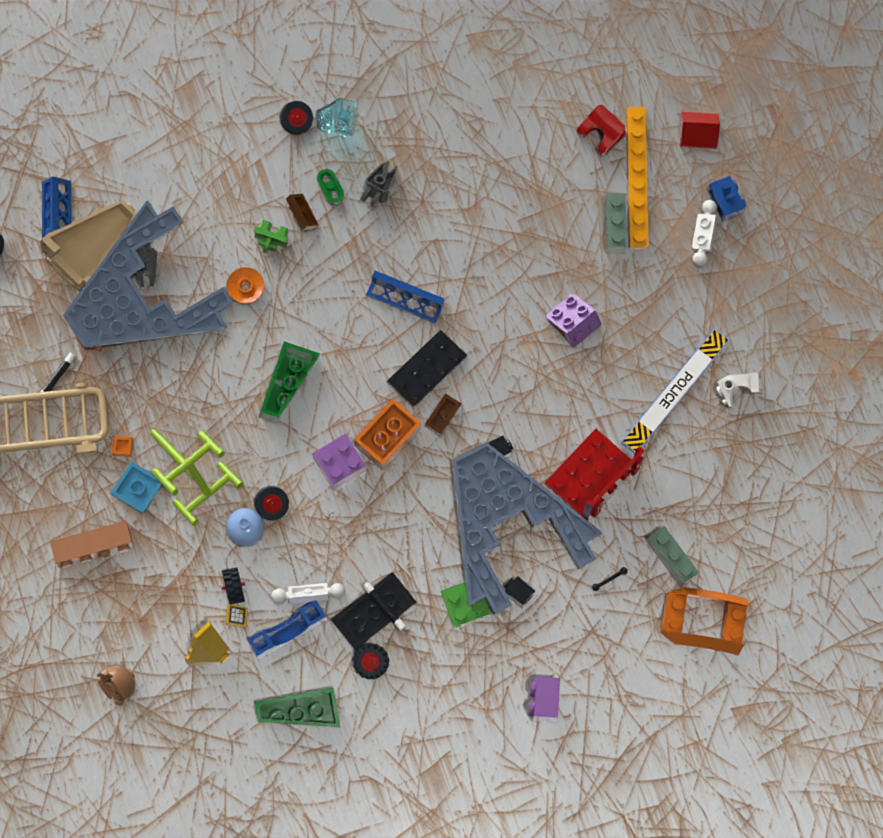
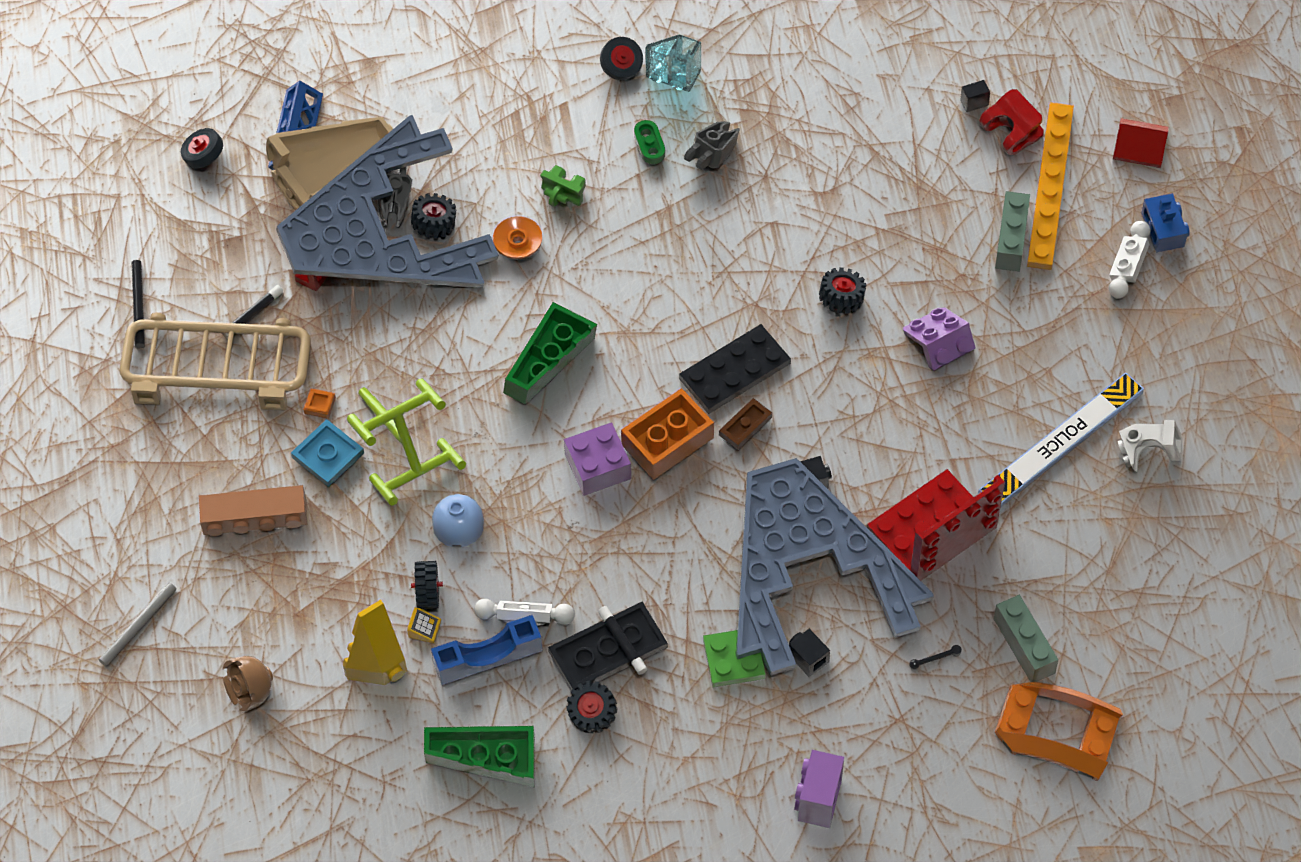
camera: 15 degrees right, 15 degrees down
black wheel [254,486,289,521] -> none
reddish brown plate [286,194,319,230] -> none
blue fence [366,270,445,324] -> none
none -> light grey bar [99,582,177,666]
none -> black wheel [411,193,457,238]
none -> black wheel [819,267,866,314]
none -> black piece [960,80,990,112]

